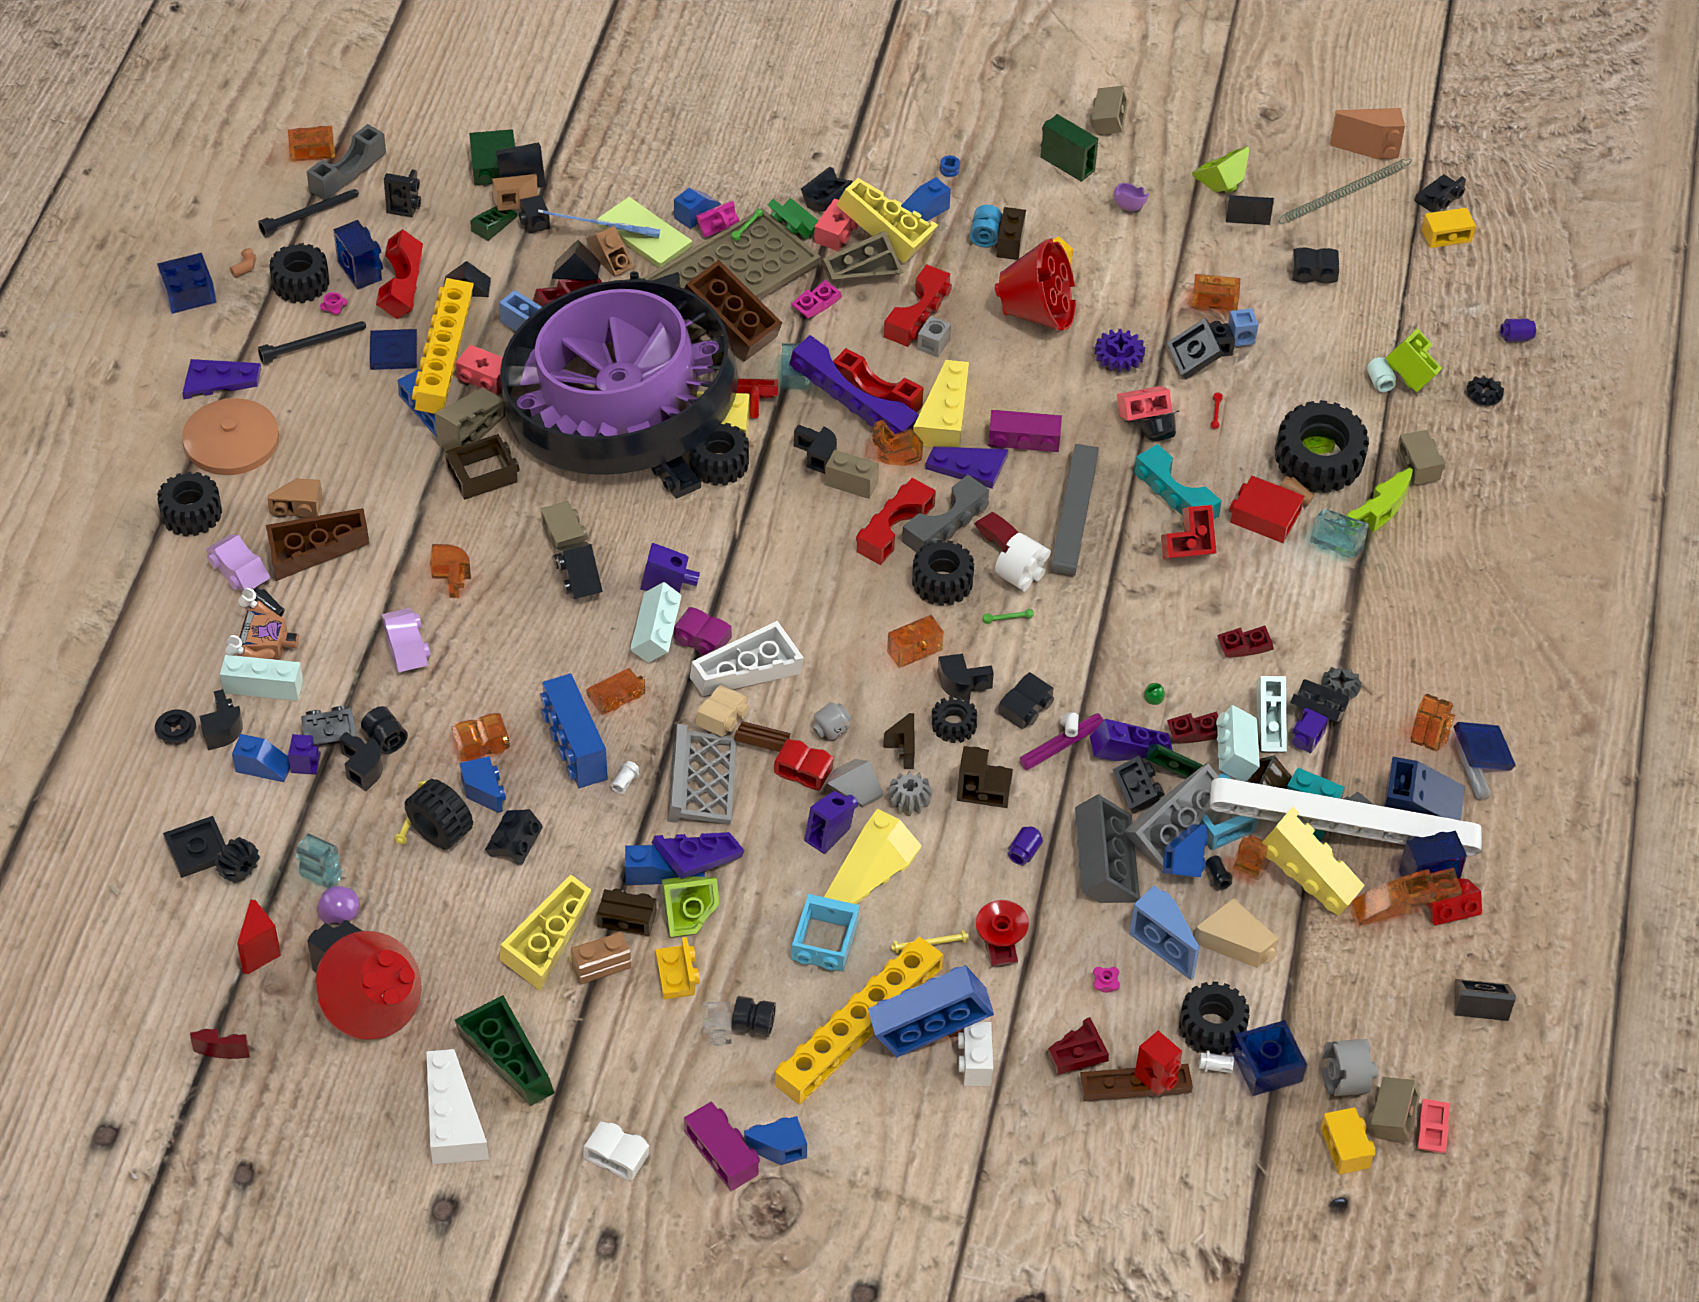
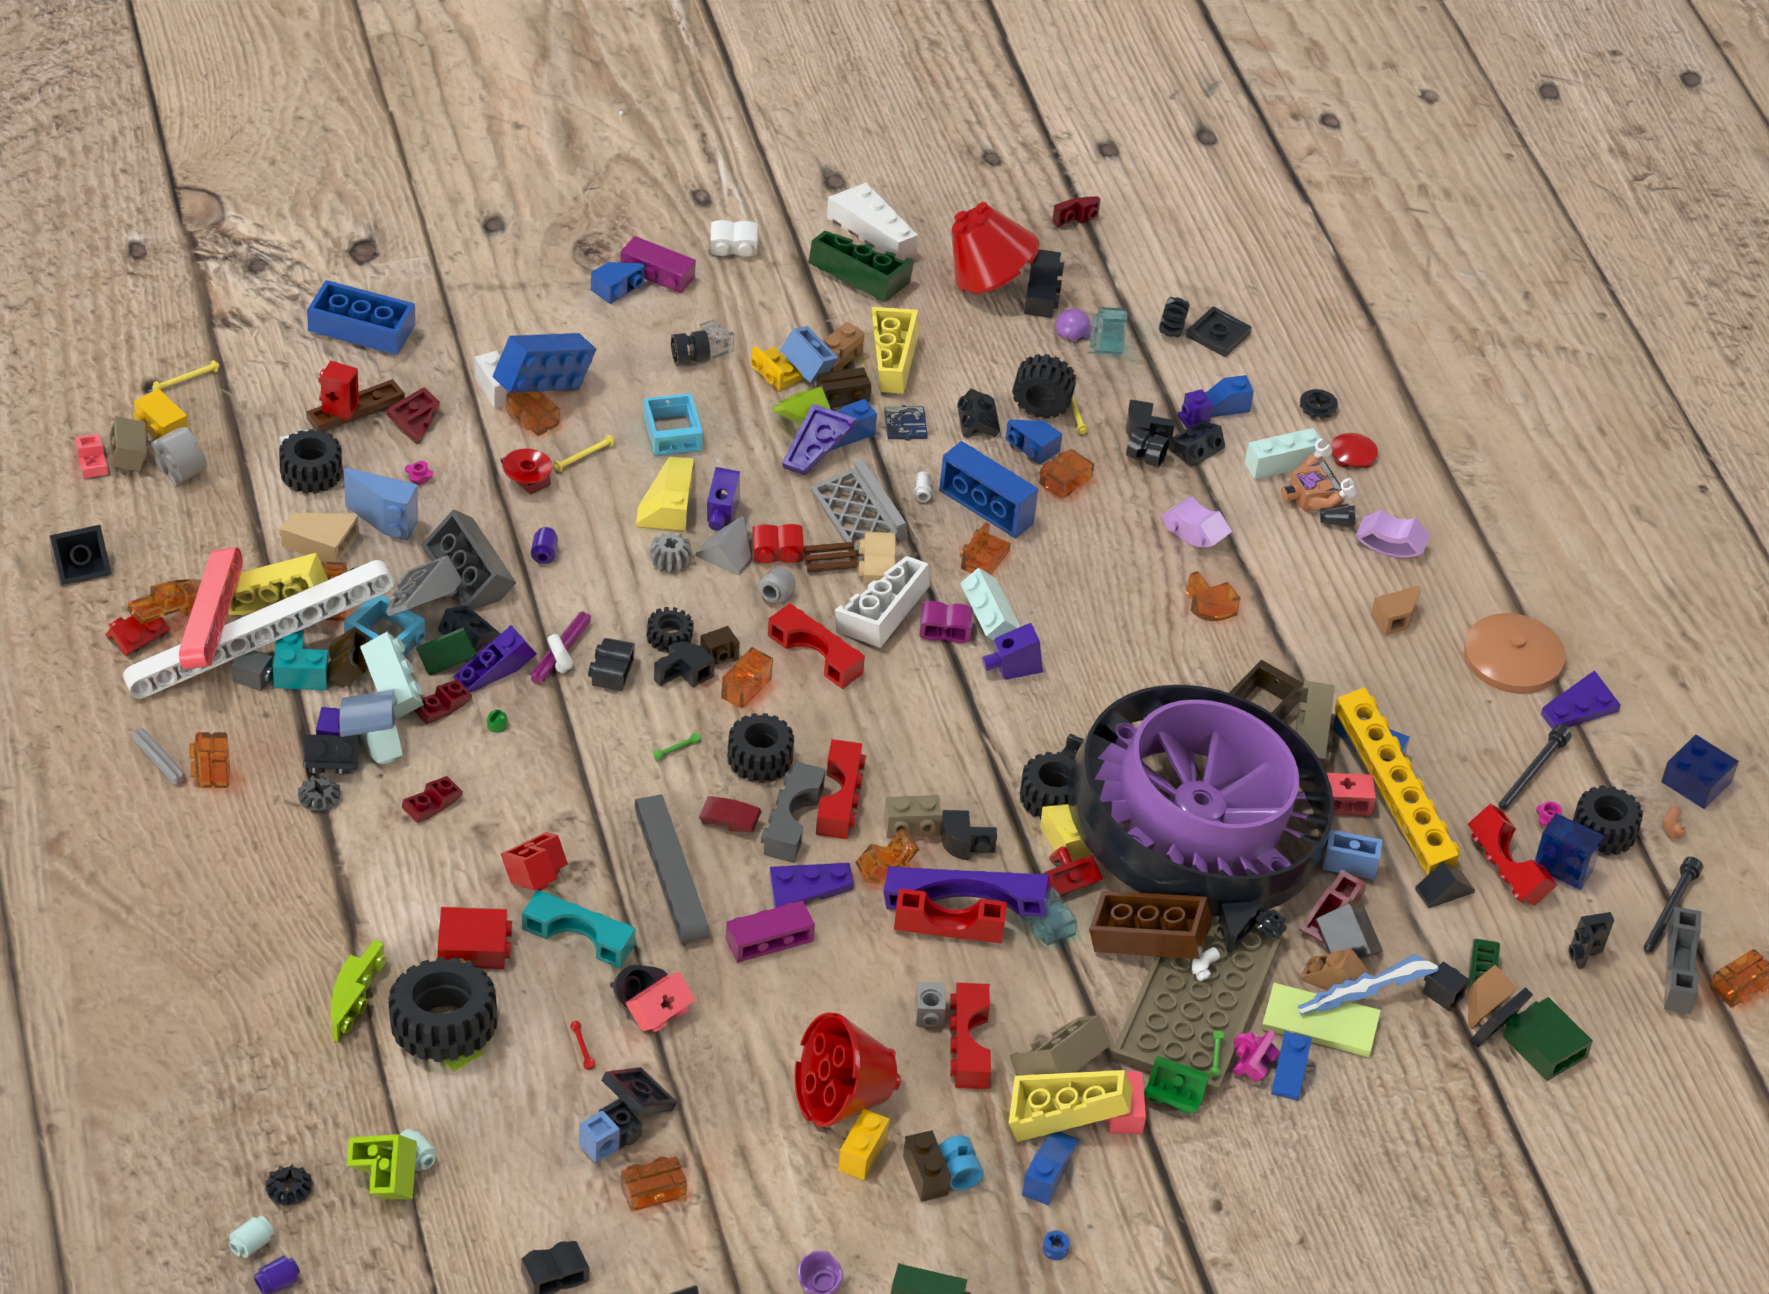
camera: 150 degrees right, 5 degrees down
black tyre [157,471,222,536] -> none
black brick [199,689,243,751] -> none
red slope [237,899,281,974] -> none
reddish brown wedge [266,508,369,581] -> none
clear blue tile [370,329,417,370] -> none
dark tan brick [541,501,588,551] -> none
black brick [553,541,603,599] -> none
yellow brick [775,936,944,1105] -> none
dark pink slope [791,280,842,318] -> none
black bracket [801,167,853,211] -> none
dark brown slope [883,713,915,769] -> none
light yellow wedge [913,360,969,447] -> none
dark brown brick [957,746,1013,808] -> none
white brick [995,533,1051,591] -> none
dark purple gear [1094,329,1145,373] -> none
blue slope [1162,824,1208,877] -> none
clear blue brick [1231,1020,1307,1096] -> none
clear light blue brick [1310,508,1369,558] -> none
slope [1384,757,1465,820] -> none
dark tan brick [1397,430,1445,485] -> none
clear blue brick [1399,830,1467,896] -> none
clear blue tile [1453,722,1516,770] -> none
none -> light yellow axle [152,360,220,391]
none -> coral beam [179,547,243,670]
none -> light aqua brick [229,1216,274,1258]
none -> blue brick [307,280,416,355]
none -> sand blue slope [340,689,396,737]
none -> dark brown brick [700,626,740,664]
none -> red arch [768,603,865,689]
none -> medium blue brick [780,326,838,382]
none -> piece [884,405,928,441]
none -> red dish [1331,433,1378,468]

